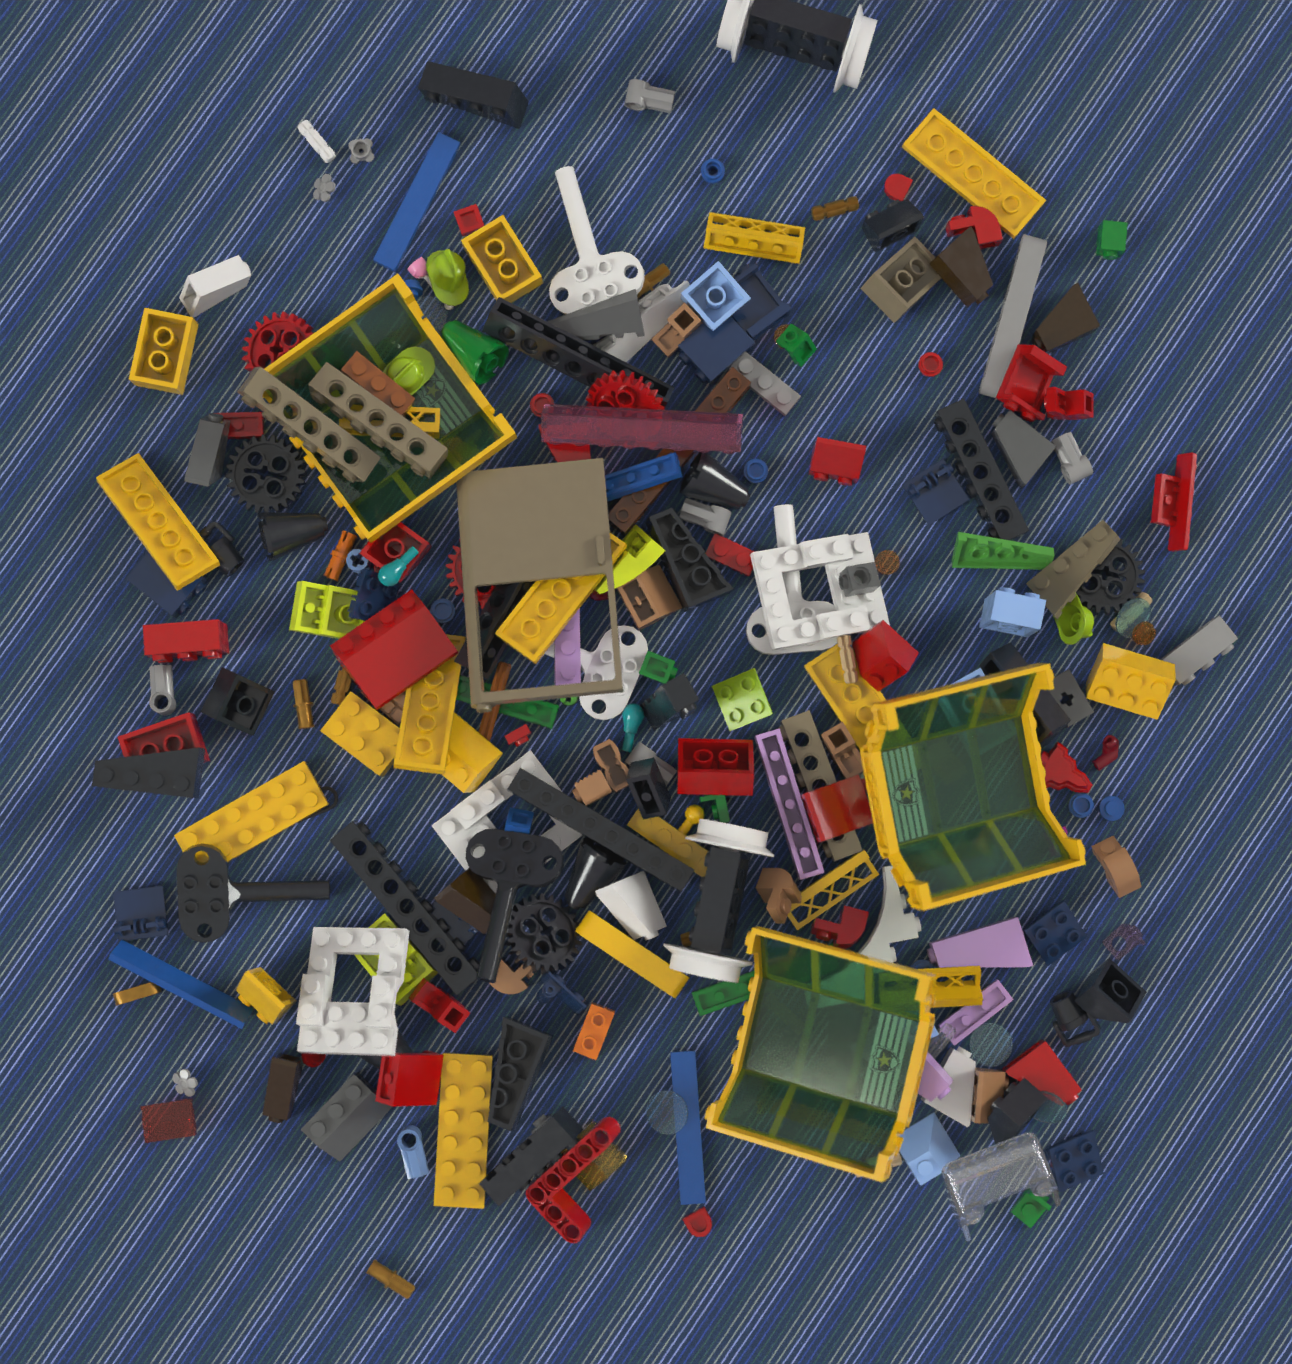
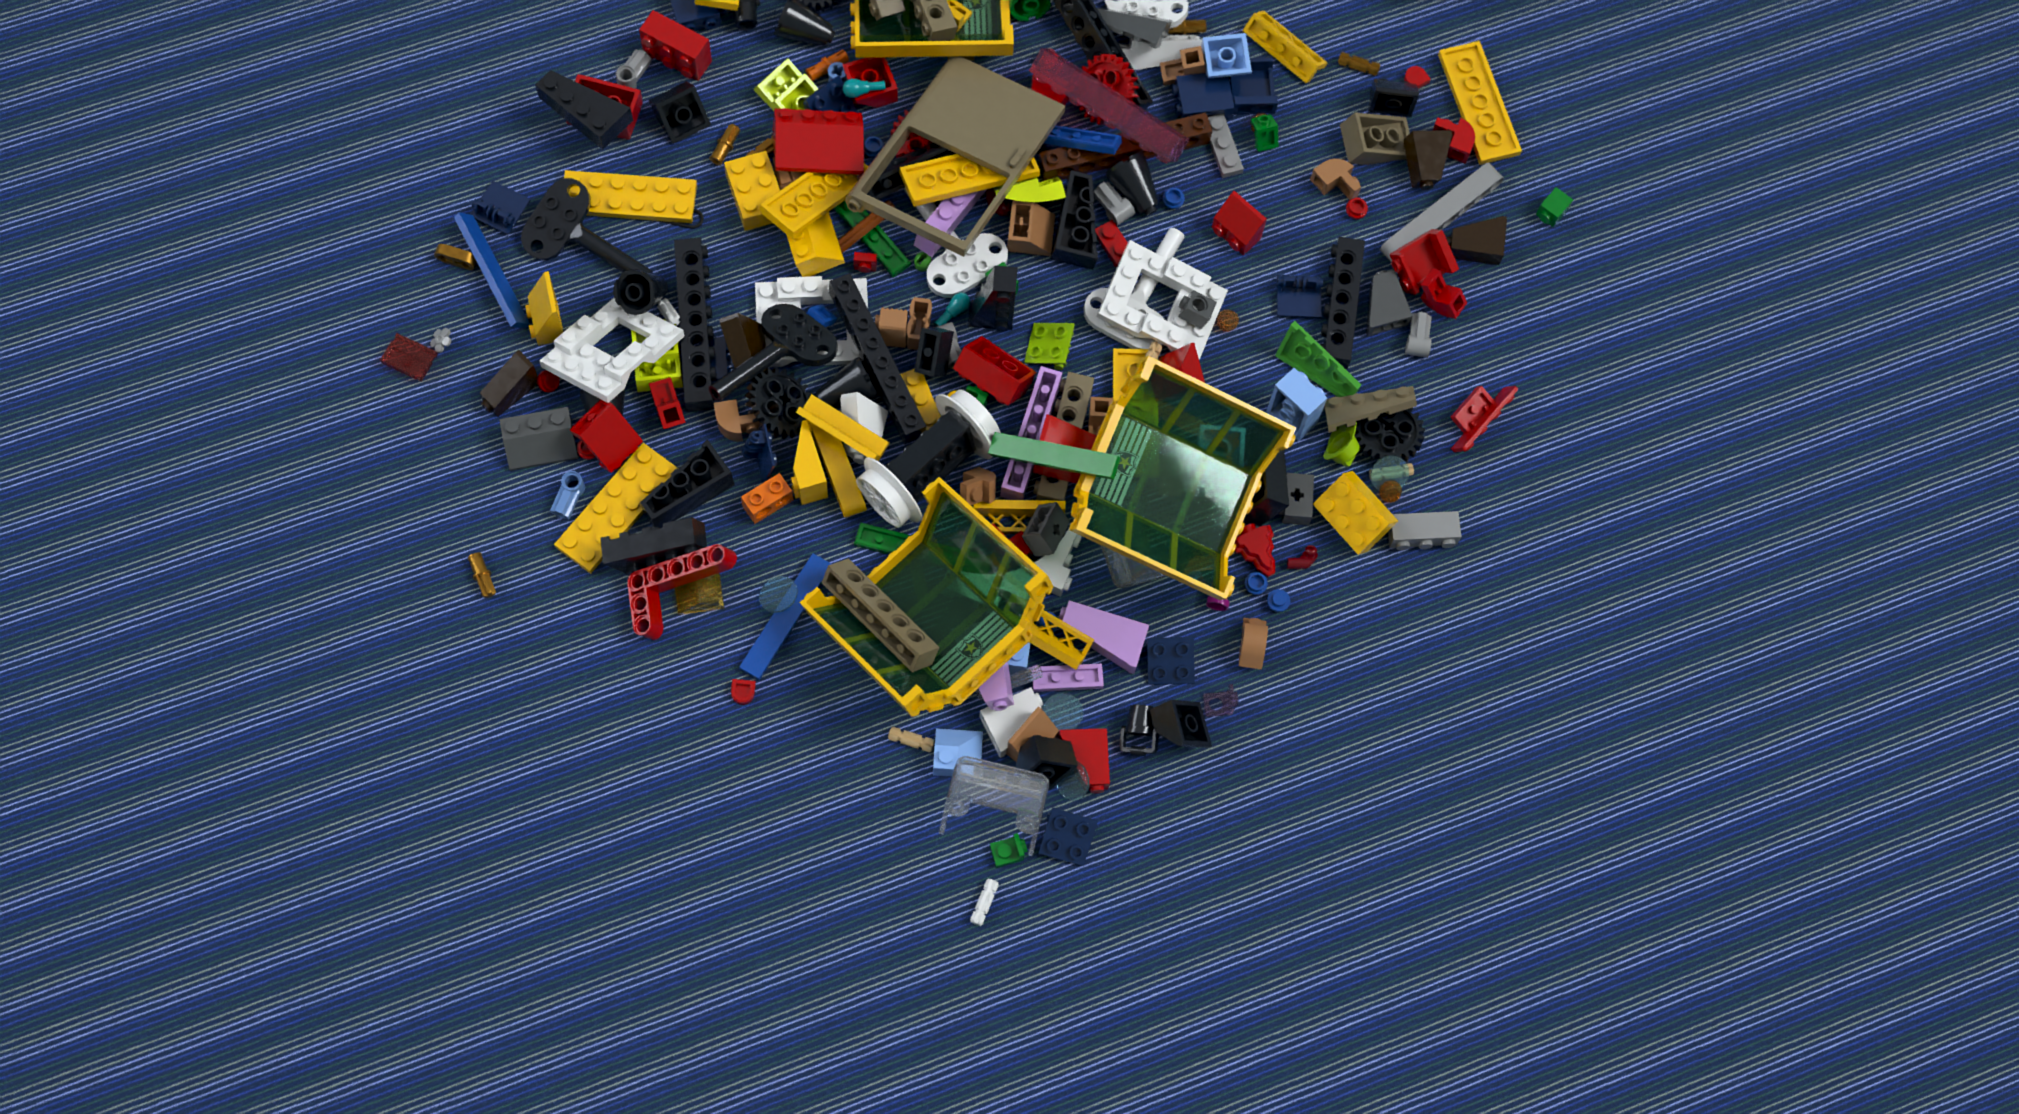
camera: 30 degrees right, 15 degrees down
none -> black cone [613,269,668,315]
none -> white axle [657,298,680,325]
none -> yellow slope [791,420,828,505]
none -> yellow fence [796,394,890,462]
none -> dark tan brick [822,558,939,672]
none -> white axle [971,879,998,926]
none -> tile [988,432,1121,480]
none -> dark grey brick [1022,502,1070,557]
none -> medium nougat brick [1310,159,1361,200]

